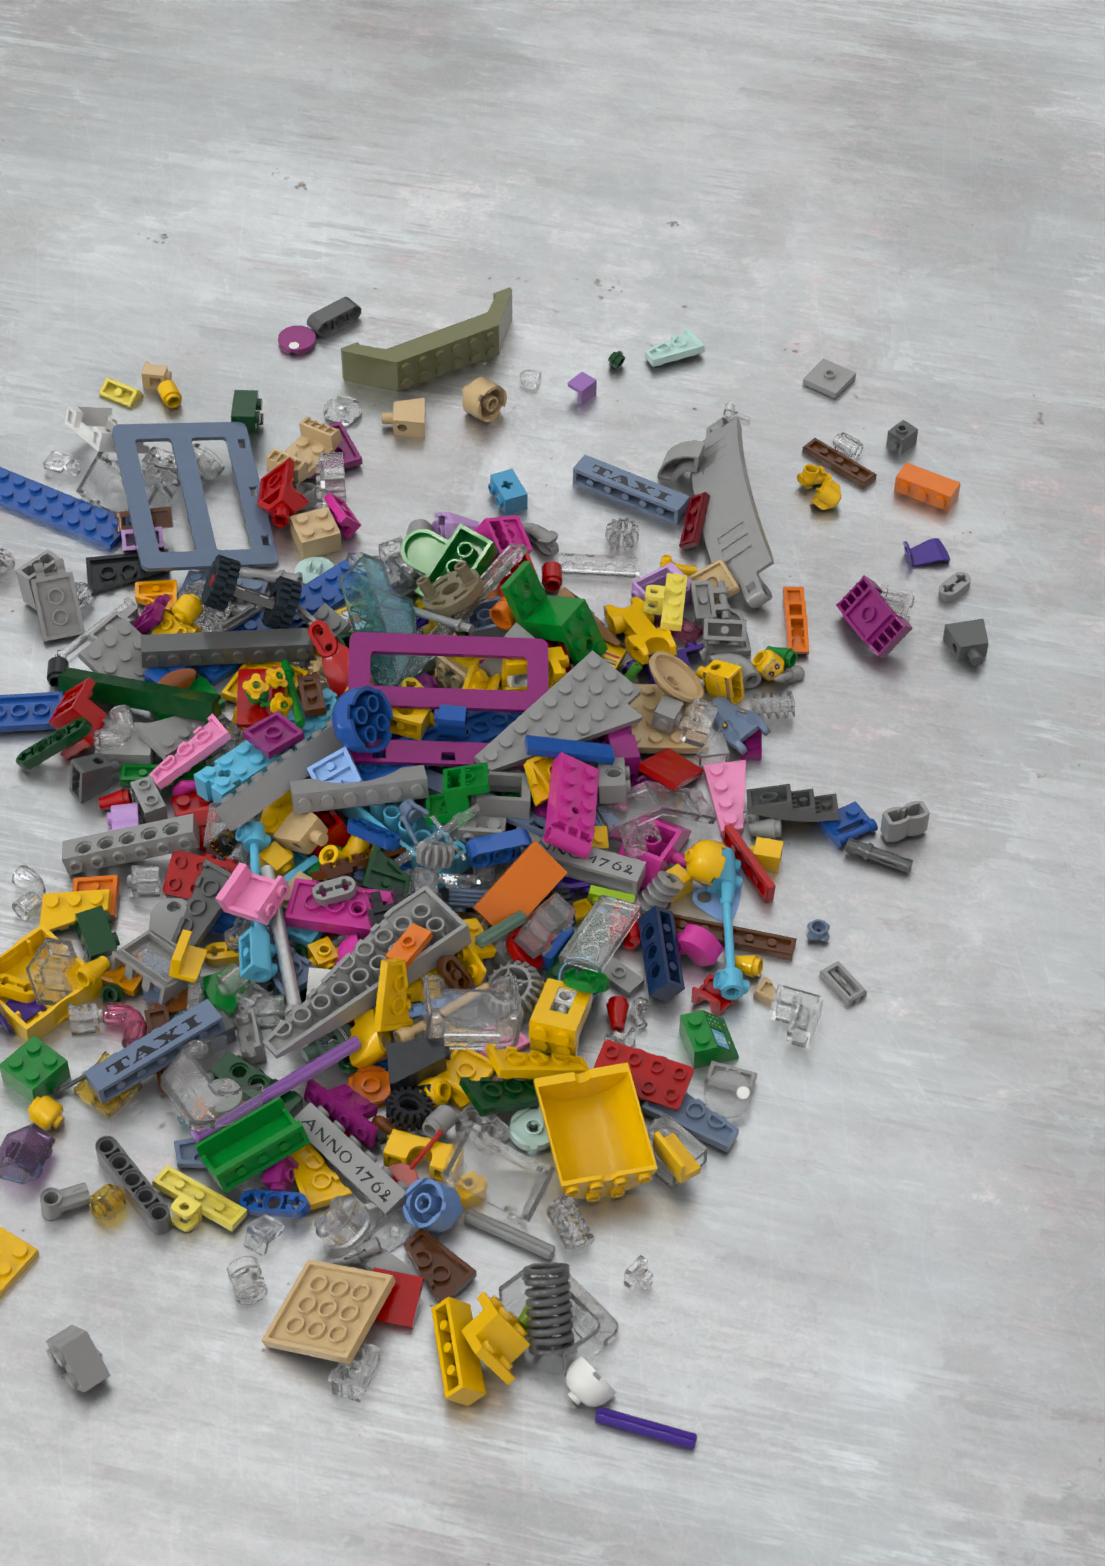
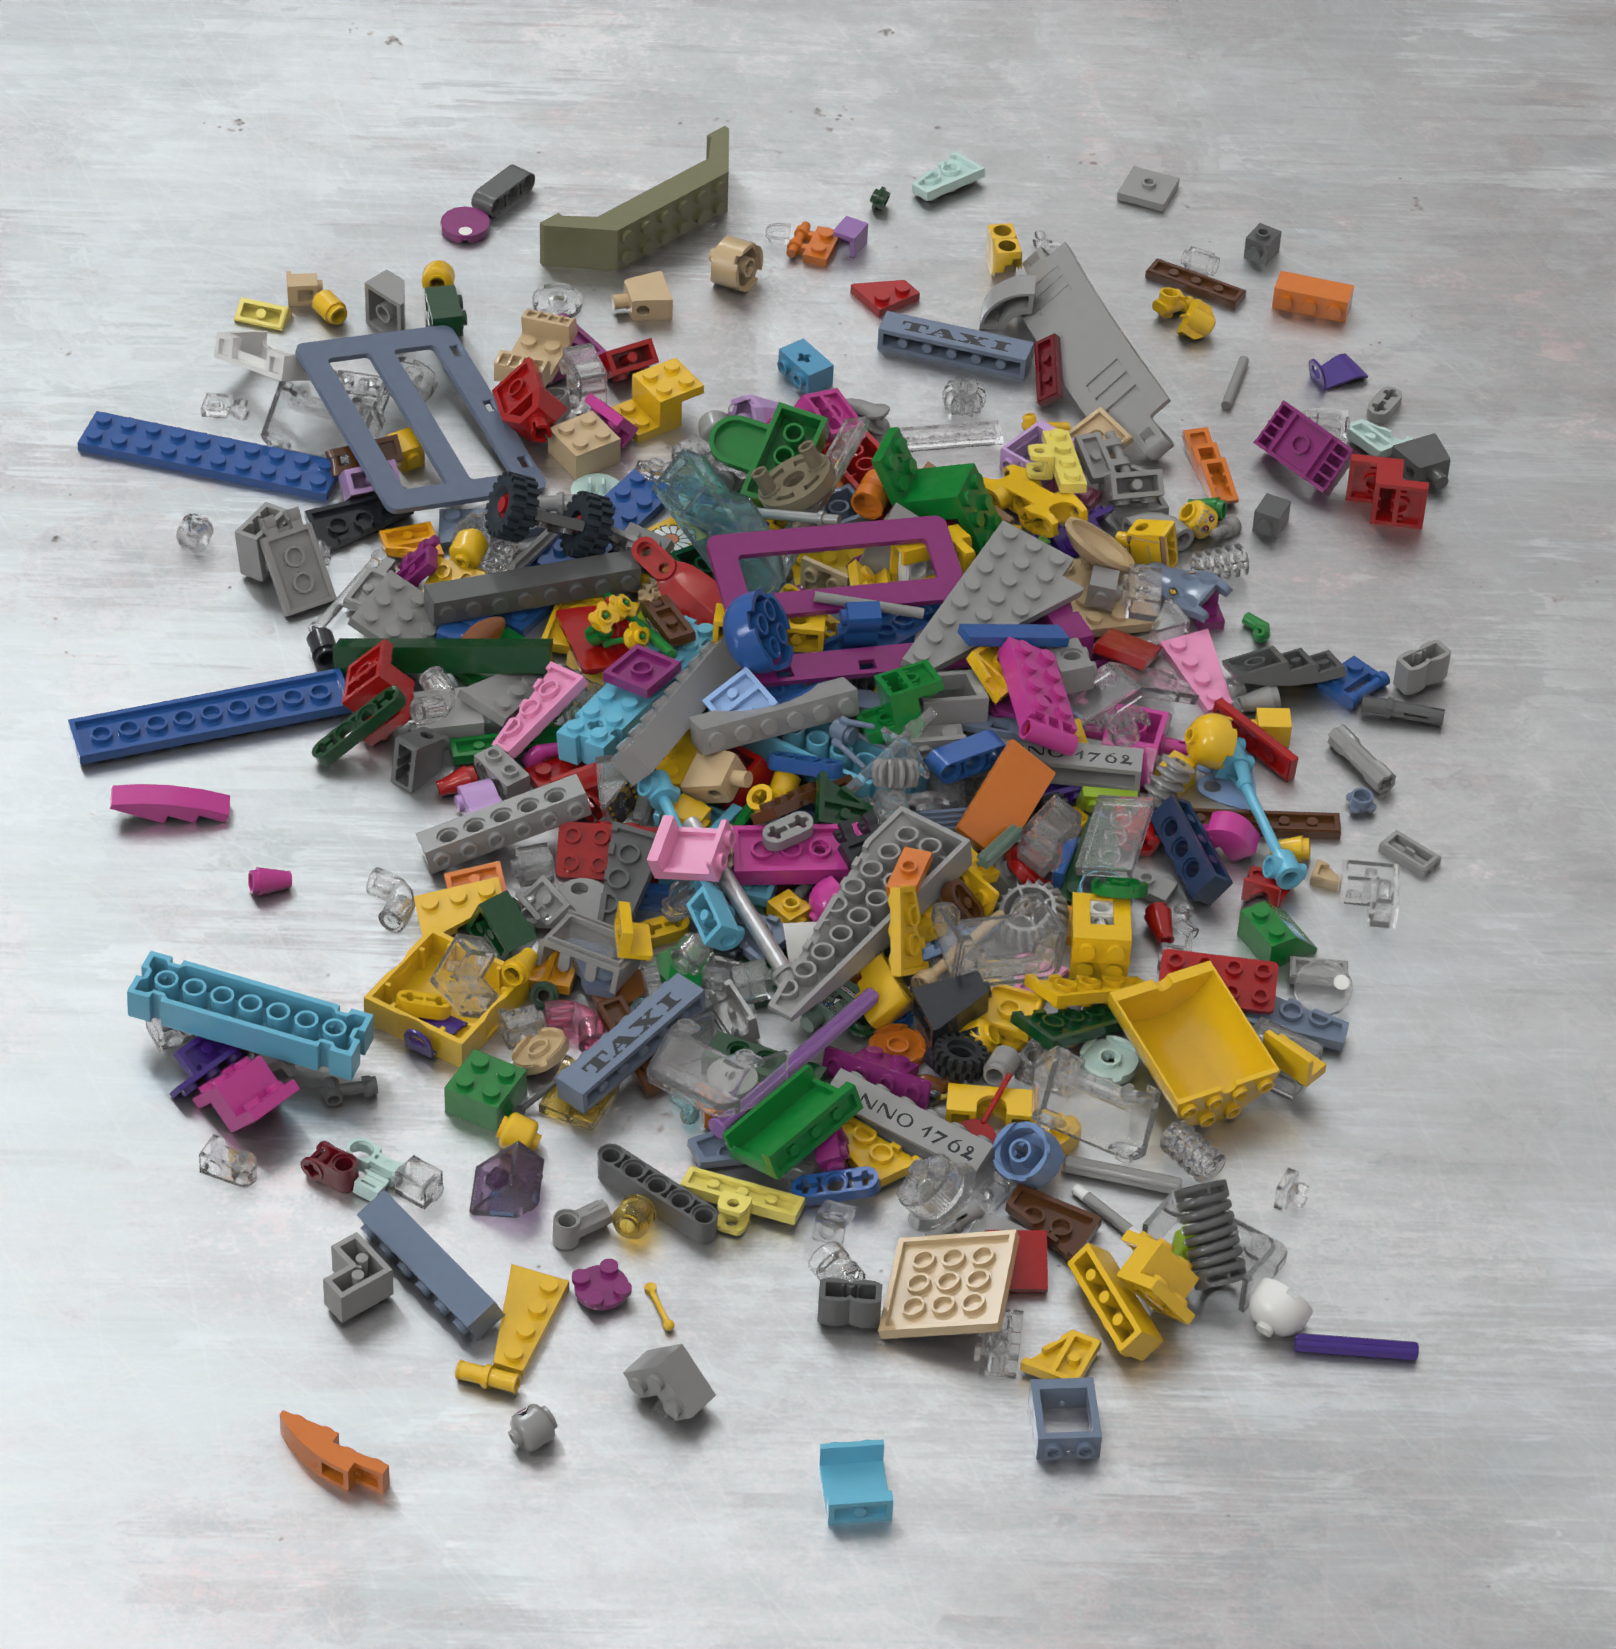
camera: 15 degrees left, 5 degrees down
none -> light grey slope [365,269,406,333]
none -> yellow brick [386,427,425,473]
none -> yellow head [421,260,455,289]
none -> tan tile [511,1027,569,1075]
none -> light grey slope [515,874,576,928]
none -> magenta piece [572,1259,632,1310]
none -> red brick [596,338,659,383]
none -> yellow bracket [611,358,704,443]
none -> yellow hinge [644,1282,675,1331]
none -> orange plate [786,221,841,267]
none -> light grey bar [813,591,924,619]
none -> dark grey brick [817,1278,883,1328]
none -> medium azure panel [819,1439,894,1525]
none -> red wing [850,280,920,318]
none -> yellow piece [986,223,1022,278]
none -> yellow wing [1020,1329,1101,1379]
none -> sand blue window [1028,1377,1102,1460]
none -> light grey bar [1072,1183,1141,1234]
none -> light grey bar [1221,356,1249,409]
none -> green arm [1242,612,1271,643]
none -> dark grey brick [1252,493,1291,539]
none -> light grey axle [1327,724,1397,794]
none -> light aqua wing [1342,419,1413,457]
none -> red bracket [1345,454,1429,530]

